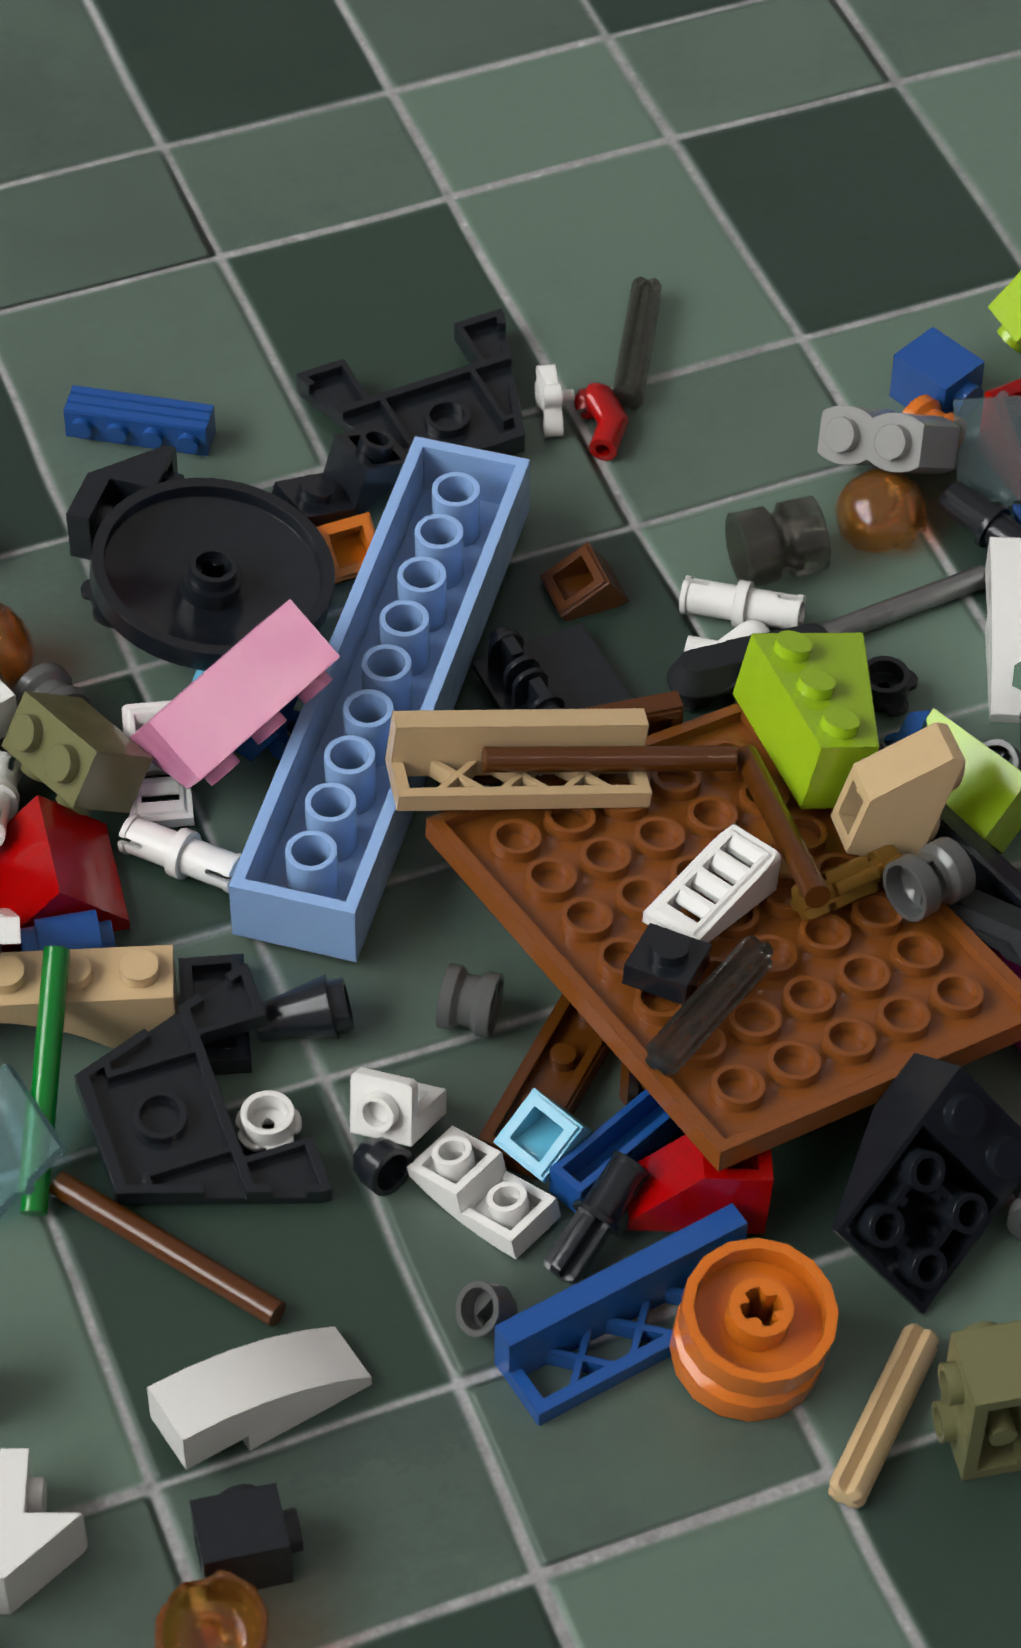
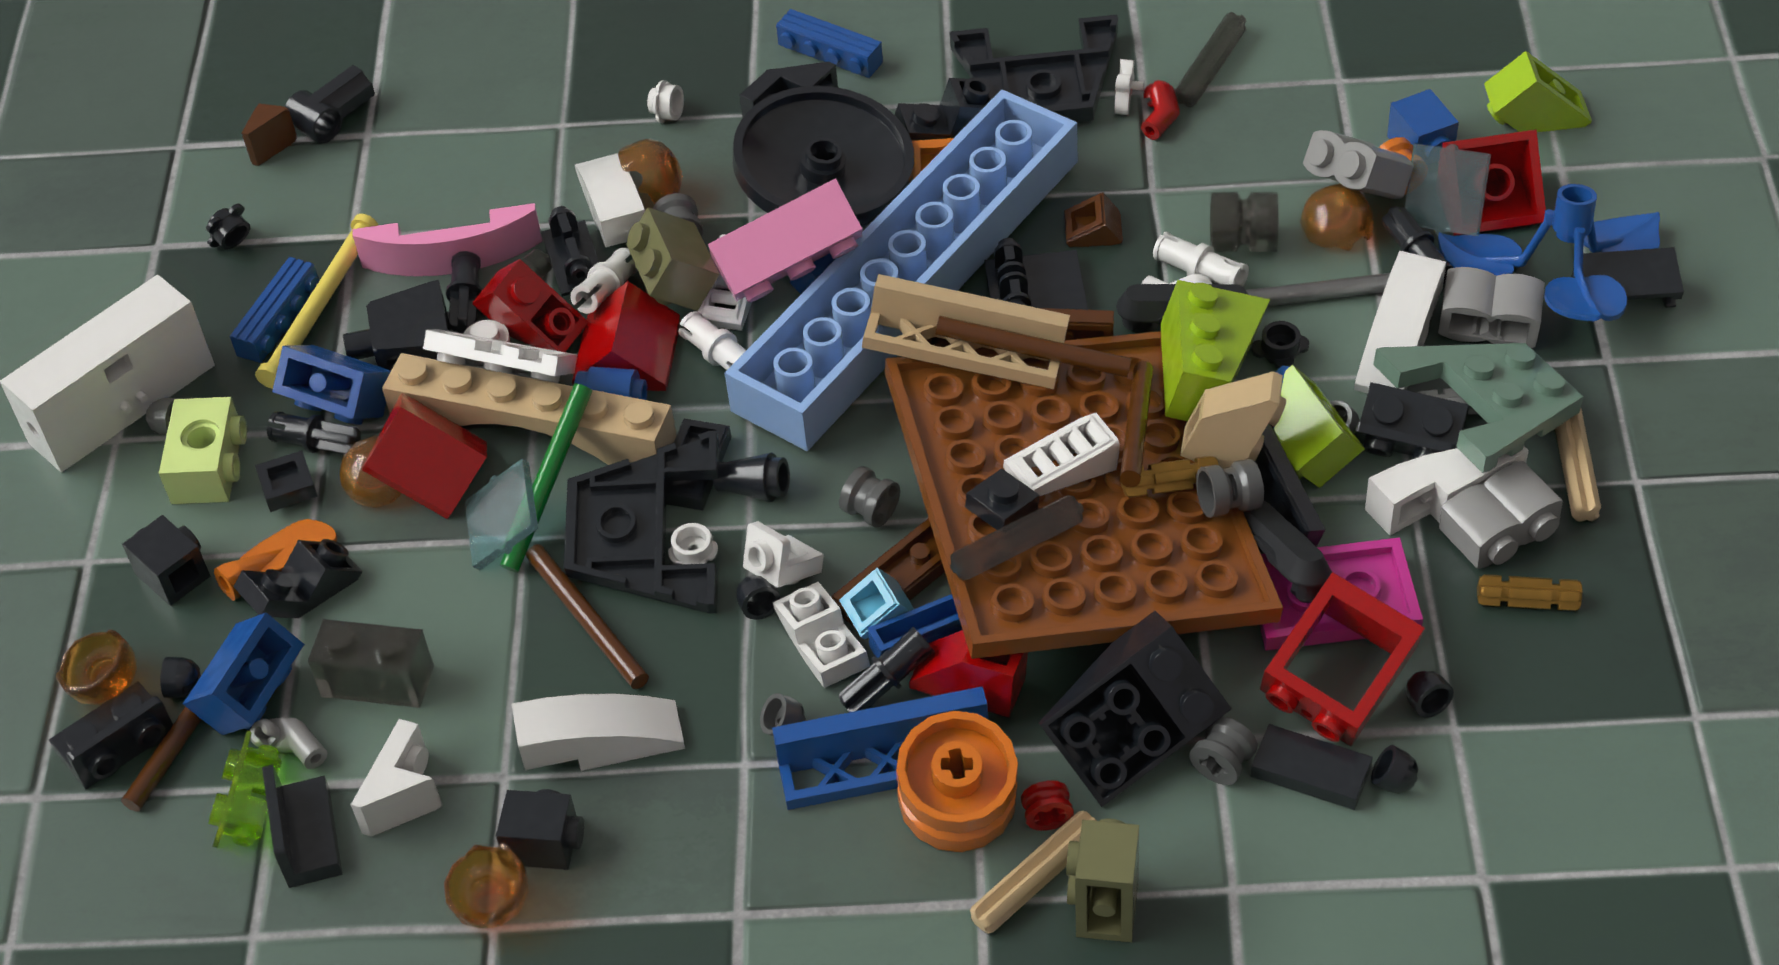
camera: 25 degrees right, 0 degrees up
none -> red bush [1021,780,1074,831]

